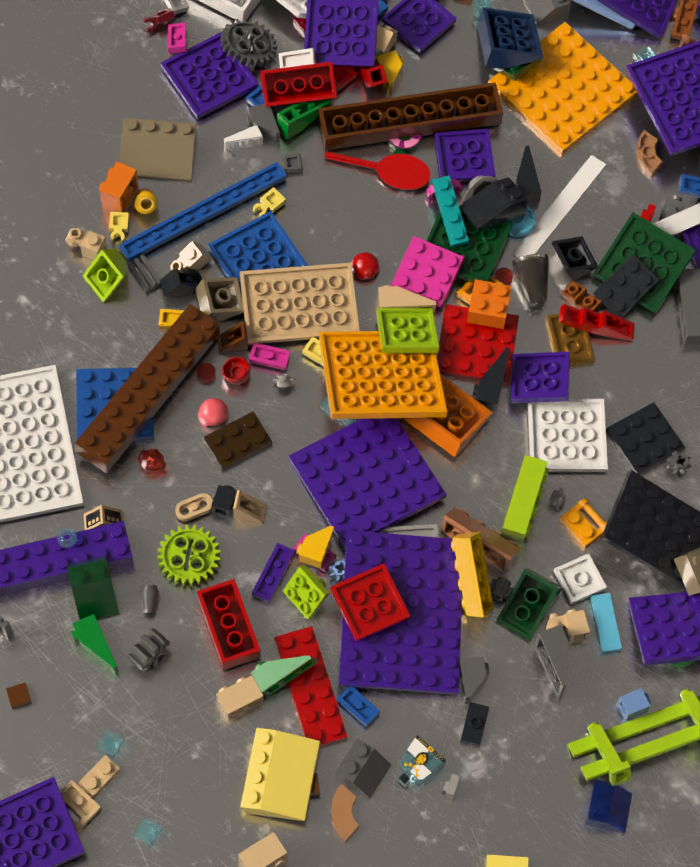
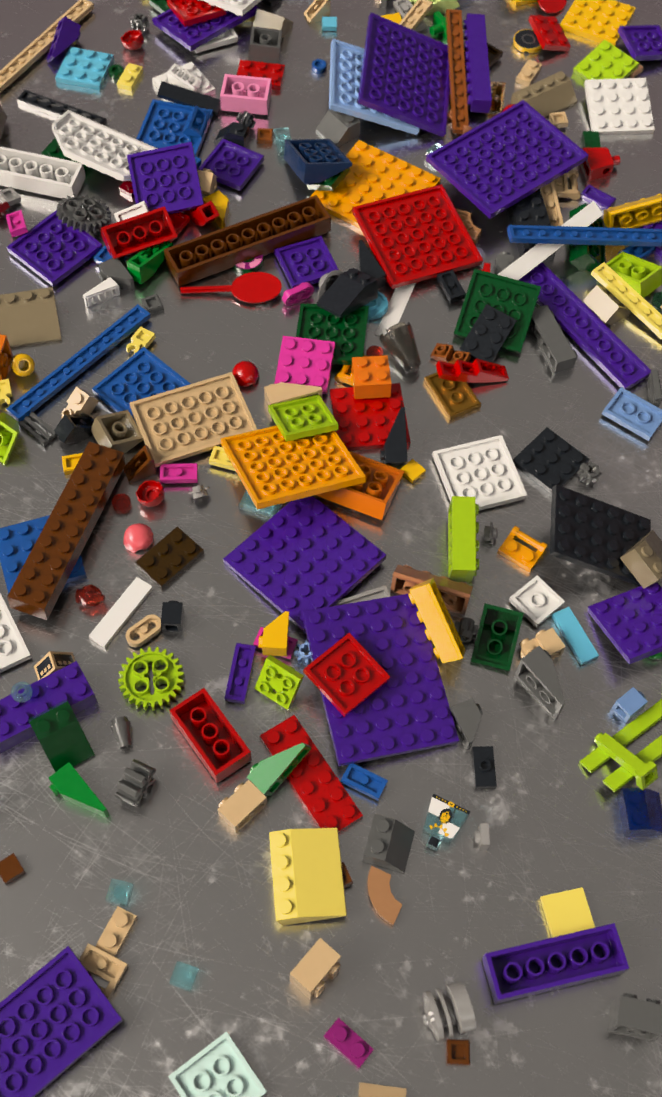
camera: 15 degrees left, 5 degrees down
tan slope [233,490,267,523] -> none
teal plate [432,175,469,248] -> none
dark purple plate [511,351,570,403] -> none
black slope [552,236,598,281] -> none
none -> white tile [89,577,153,648]
none -> red plate [352,184,483,289]
none -> yellow tile [400,459,426,484]
none -> black plate [436,270,466,303]

